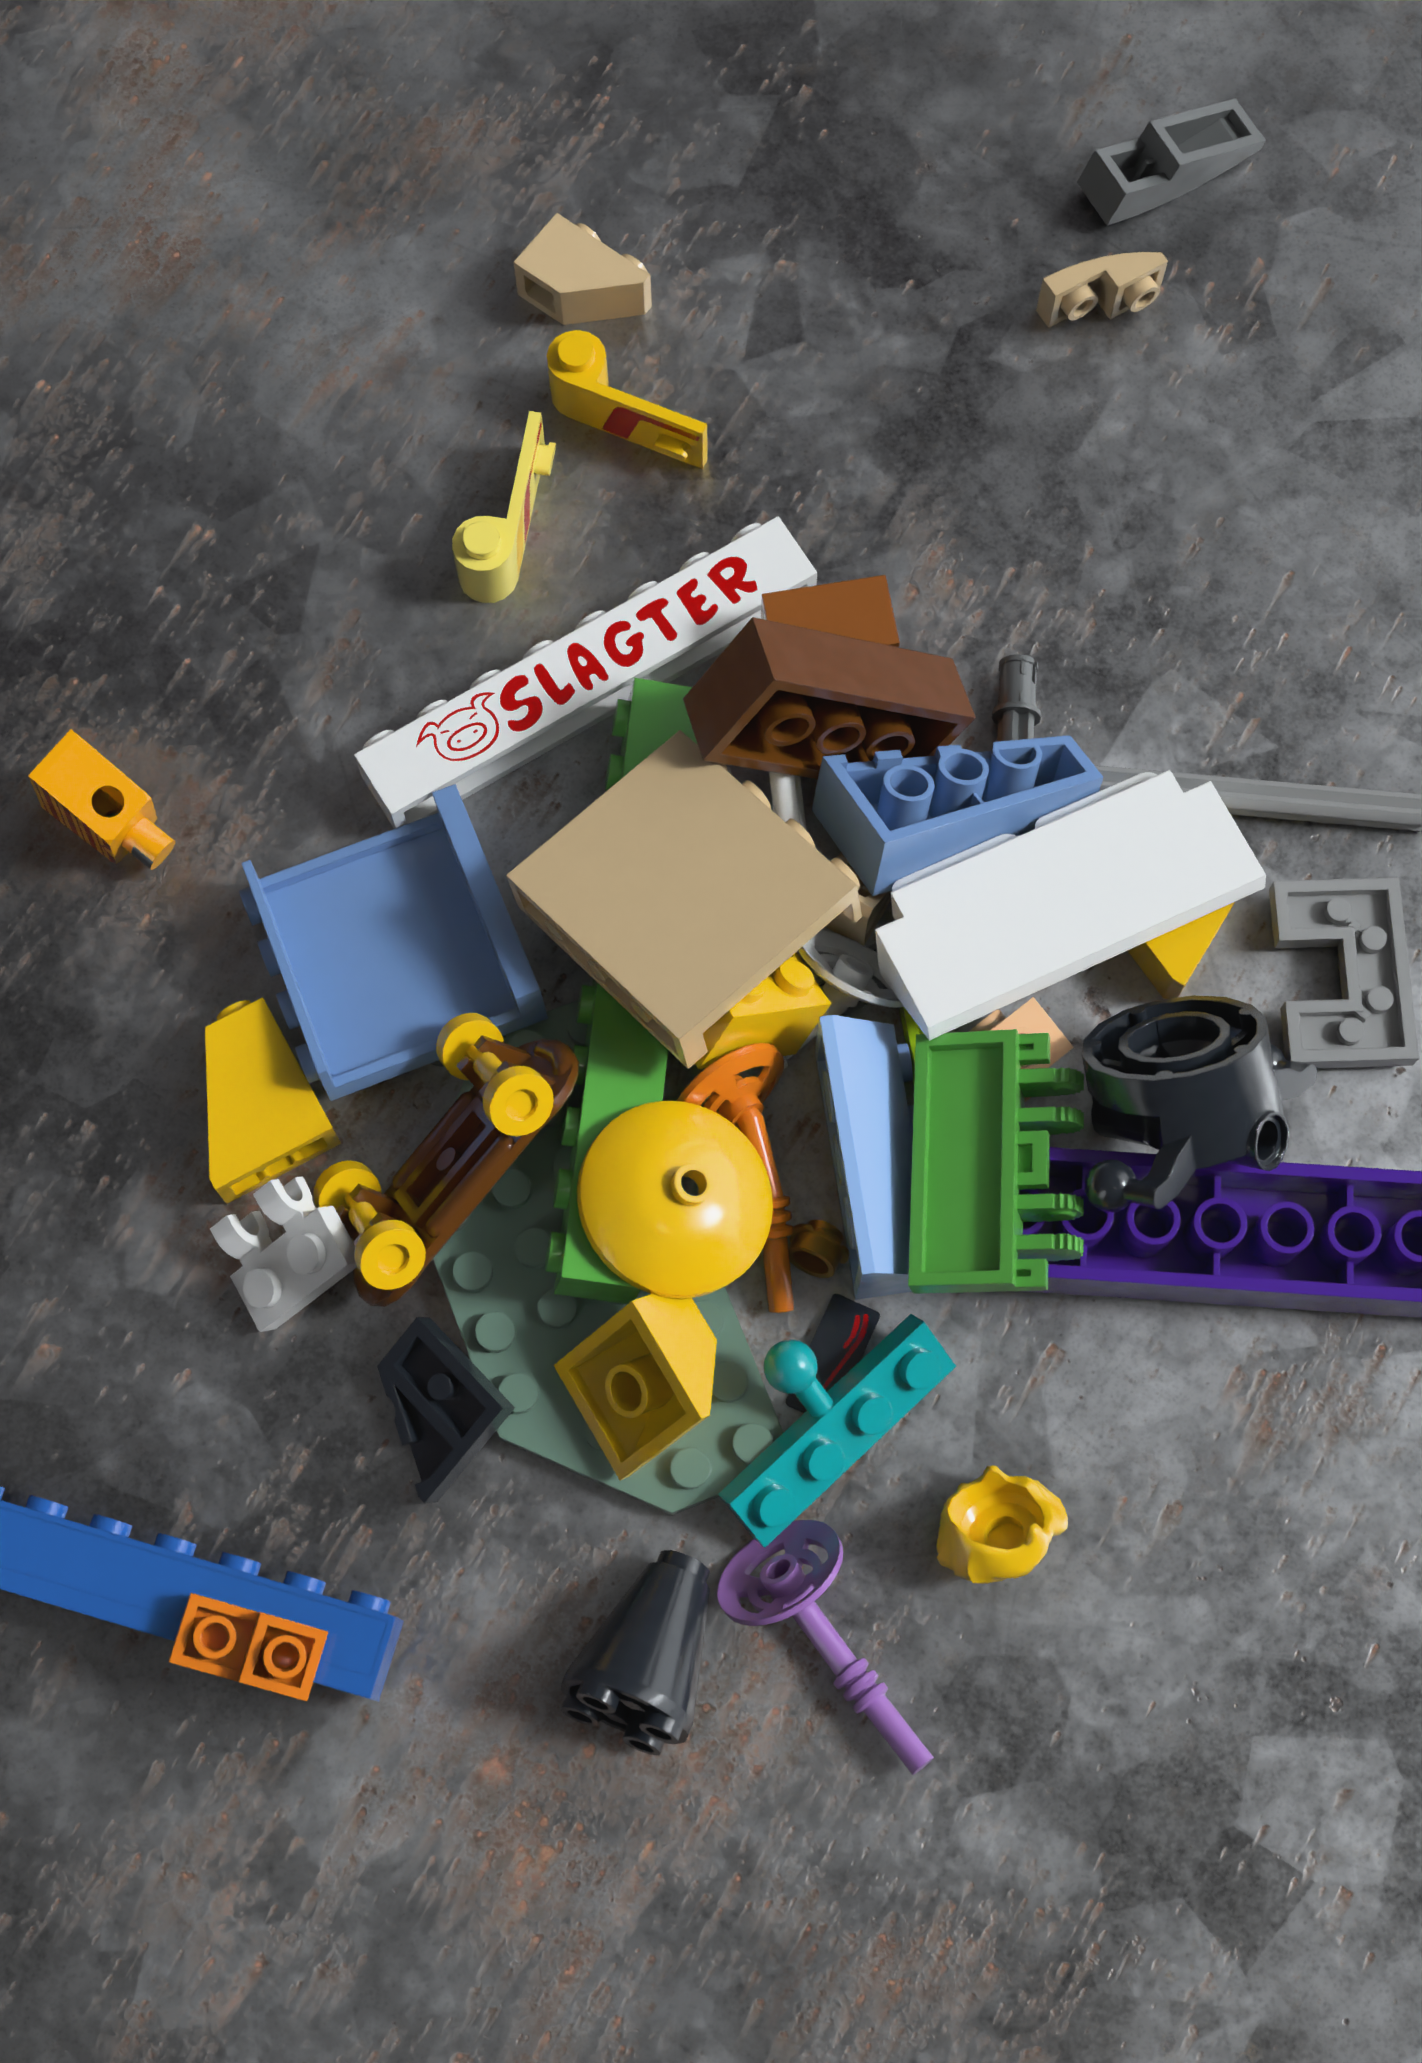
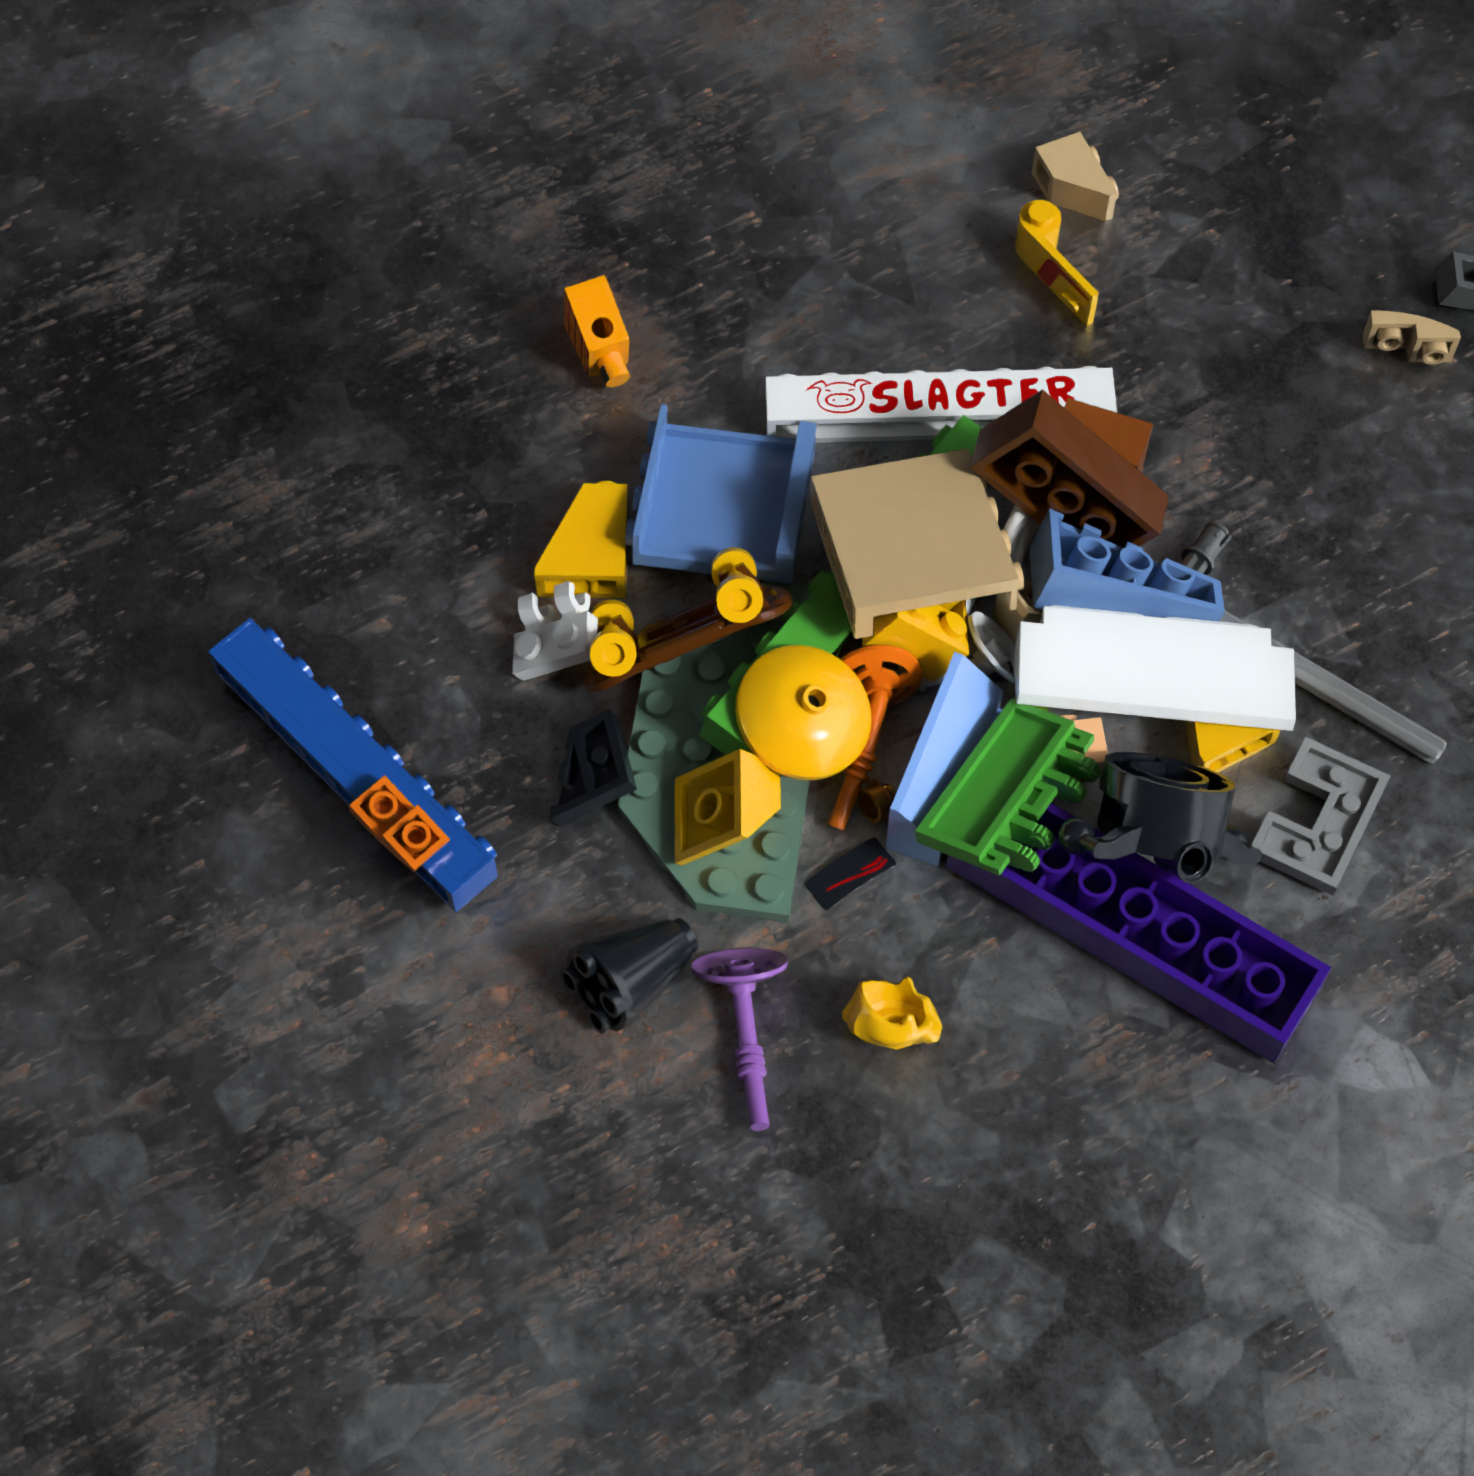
camera: 30 degrees right, 10 degrees down
light yellow door [452,411,556,603] -> none
teal plate [718,1314,957,1548] -> none

